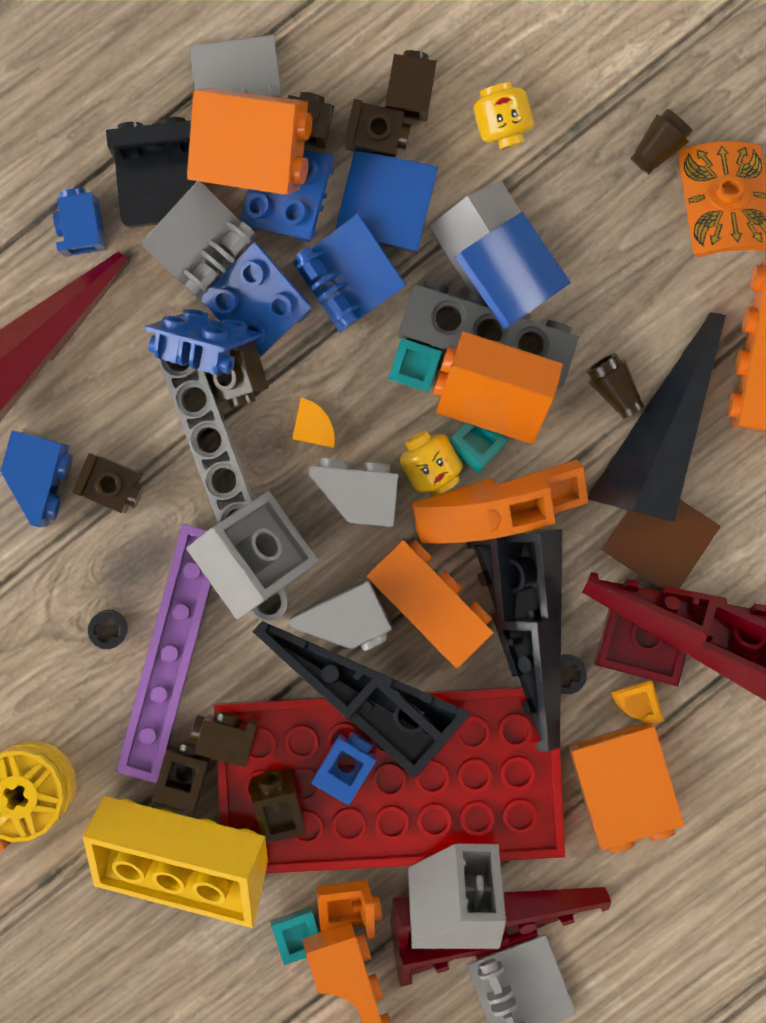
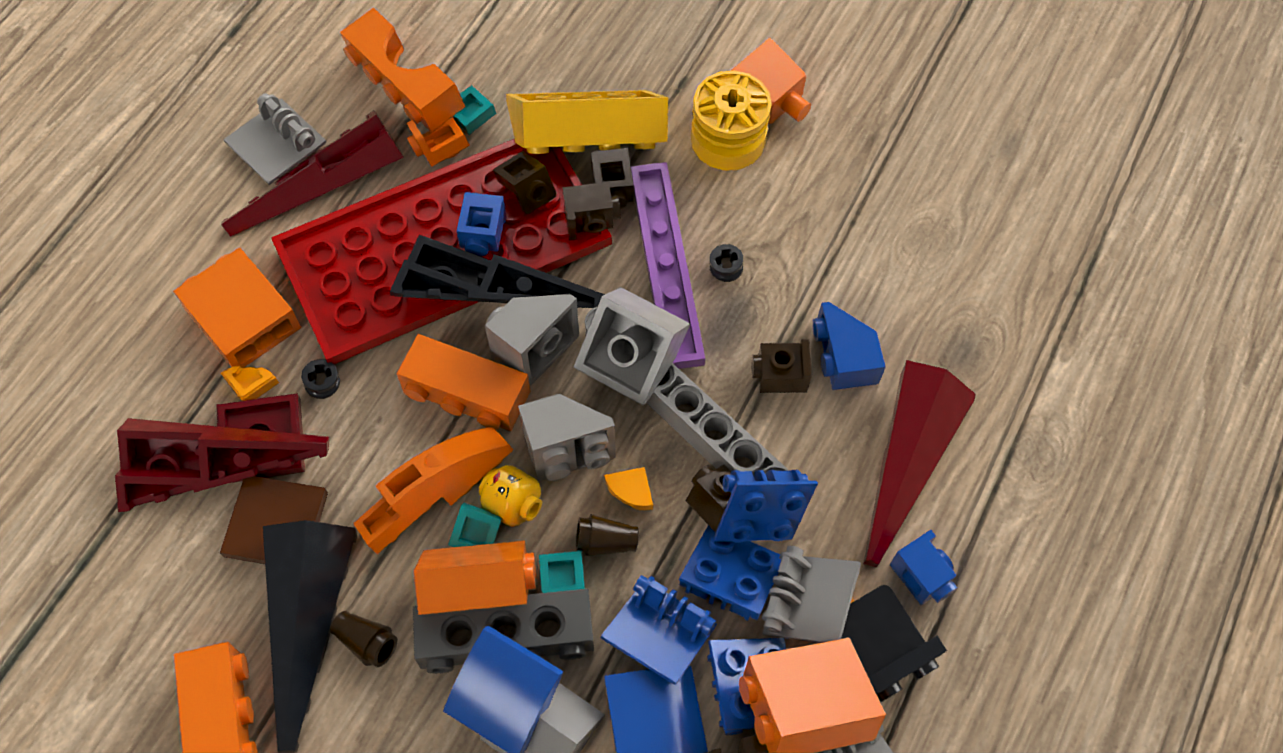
camera: 155 degrees right, 25 degrees down
light grey slope [408,844,506,949] -> none
black wedge [466,529,562,752] -> none
none -> dark brown cone [576,514,639,556]

